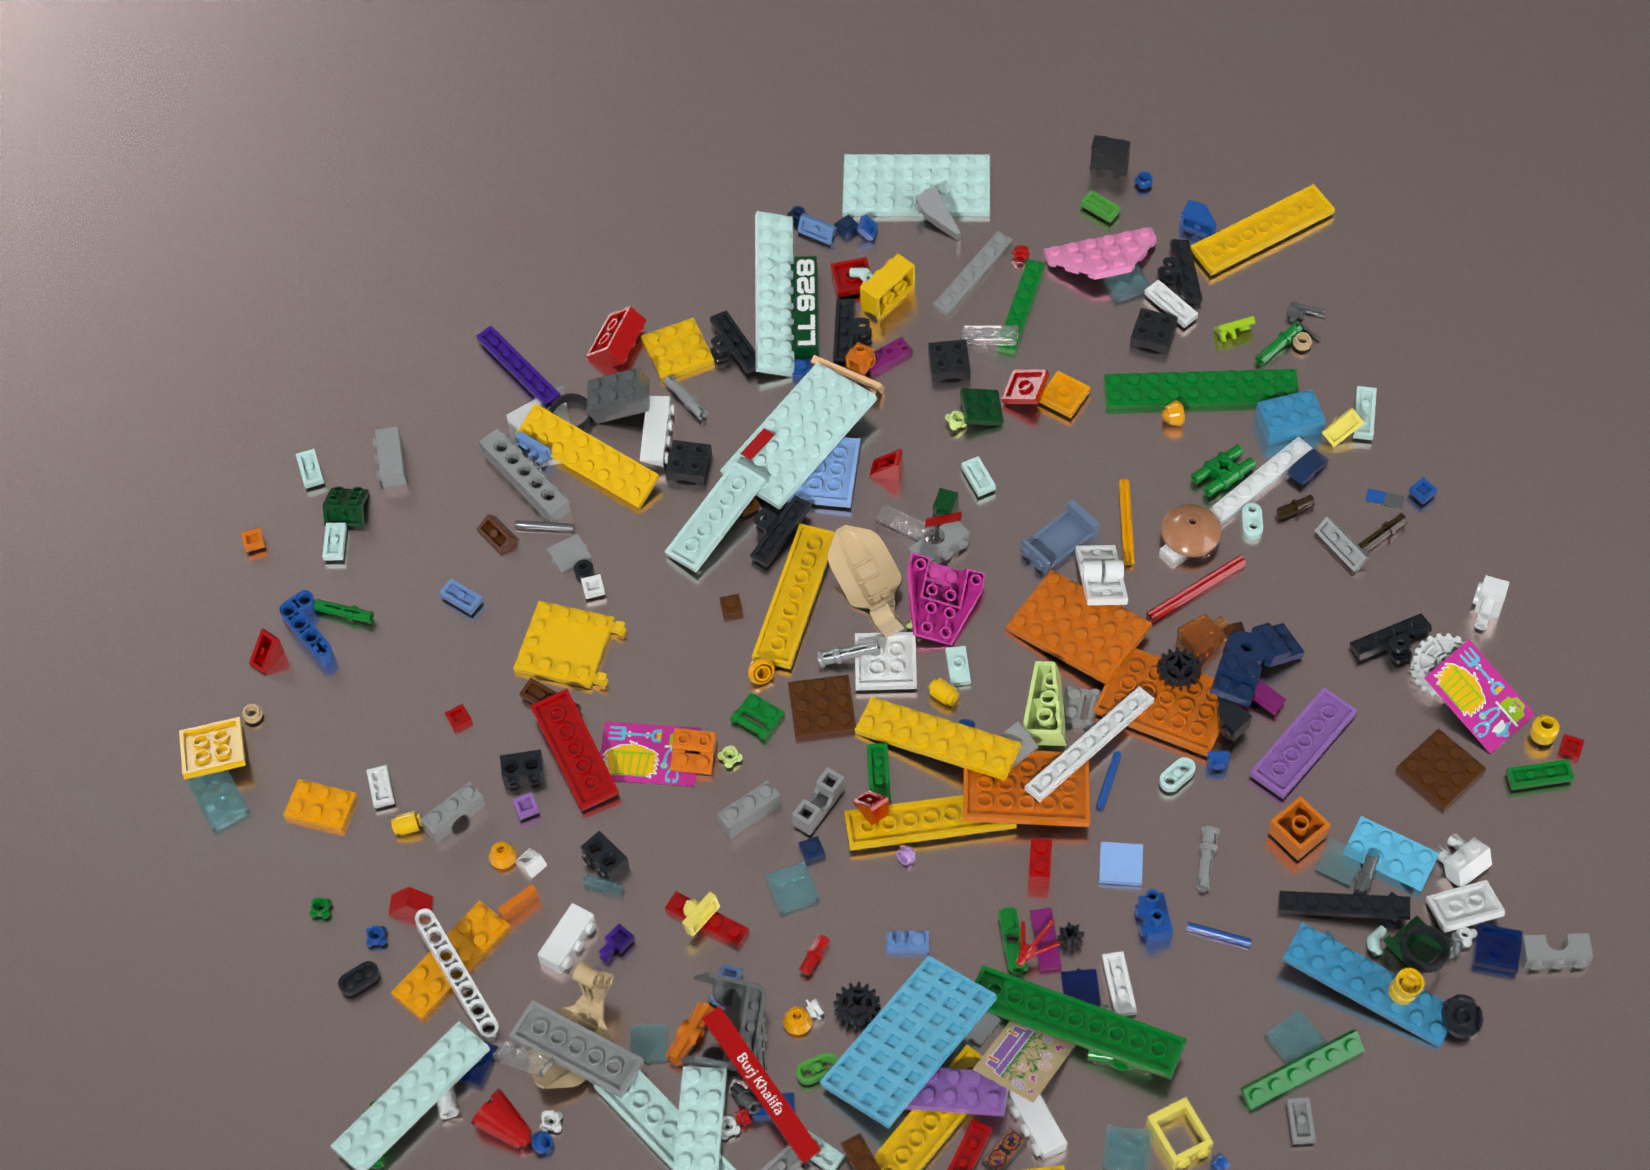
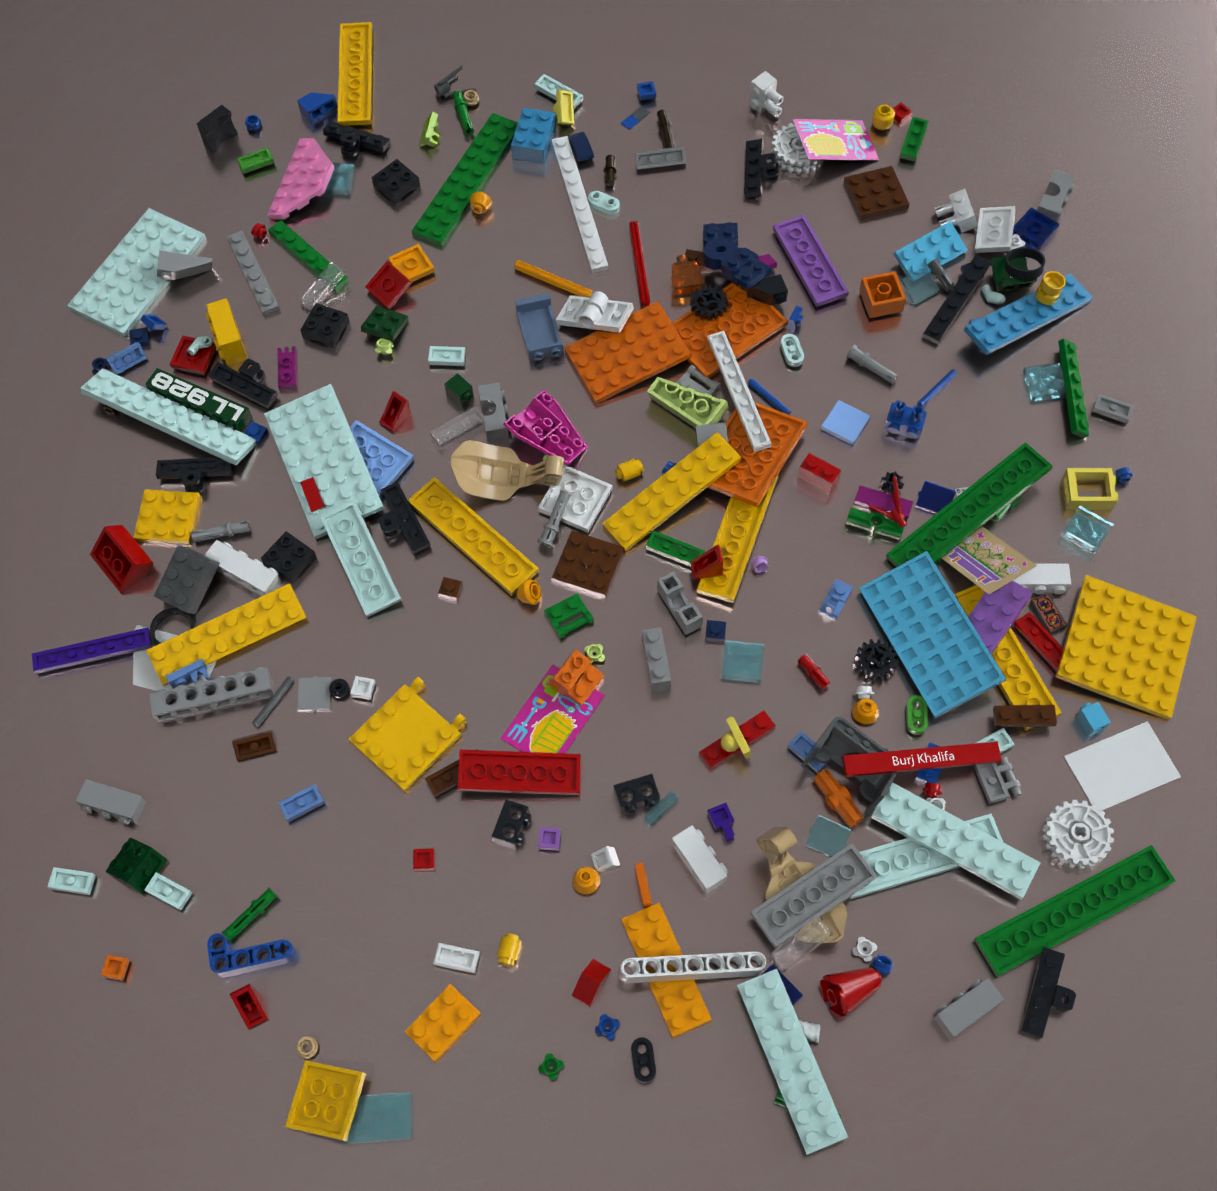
camera: 65 degrees left, 5 degrees up
light grey arch [420,781,485,844] -> none
dark grey axle [730,1082,761,1114] -> none
light nougat plate [811,355,885,394] -> none
orange brick [846,342,876,376] -> none
red sticker [925,512,962,527] -> none
light aqua plate [945,646,971,686] -> none
white plate [1102,951,1137,1016] -> none
white plate [1144,280,1198,328] -> none
nougat dish [1161,504,1221,557] -> none
green pin [1191,444,1256,497] -> none
black tile [1441,994,1483,1039] -> none

